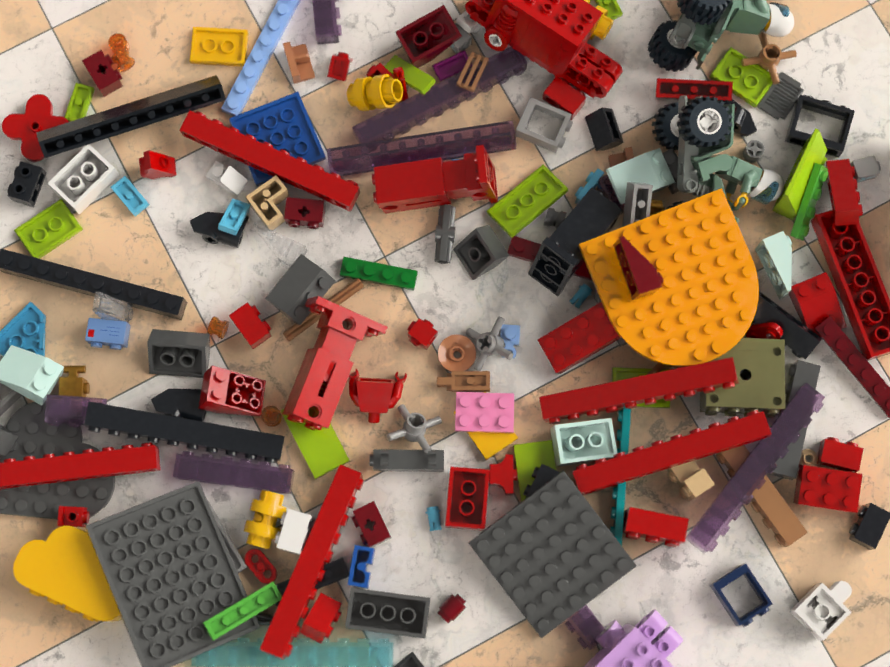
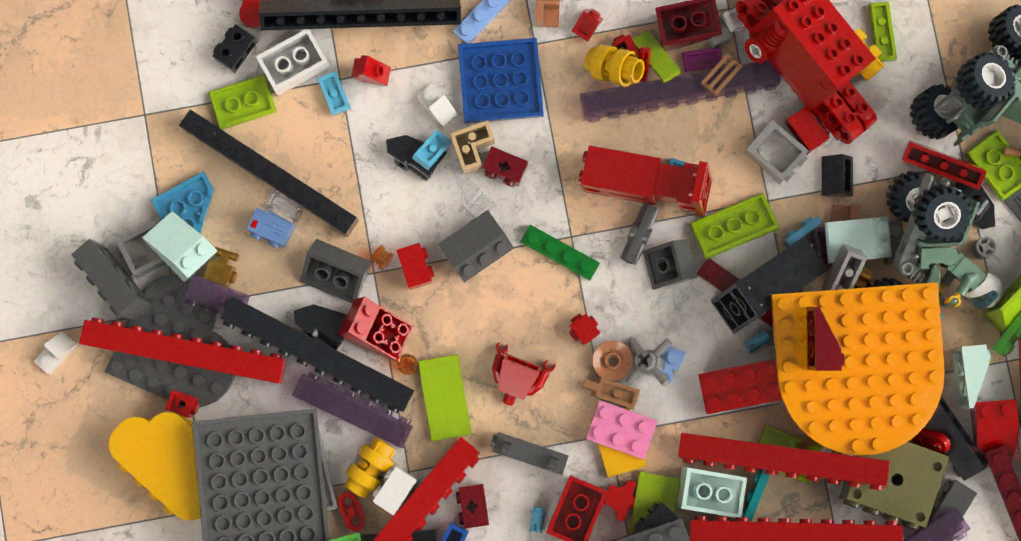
camera: 20 degrees right, 5 degrees up
red brick [179,111,360,212] -> none
brick [282,296,388,431] -> none
medium nougat axle [283,278,364,341] -> none
brick [327,120,516,176] -> none
light grey bar [387,404,442,453] -> none
dark grey wheel [544,207,567,229] -> none

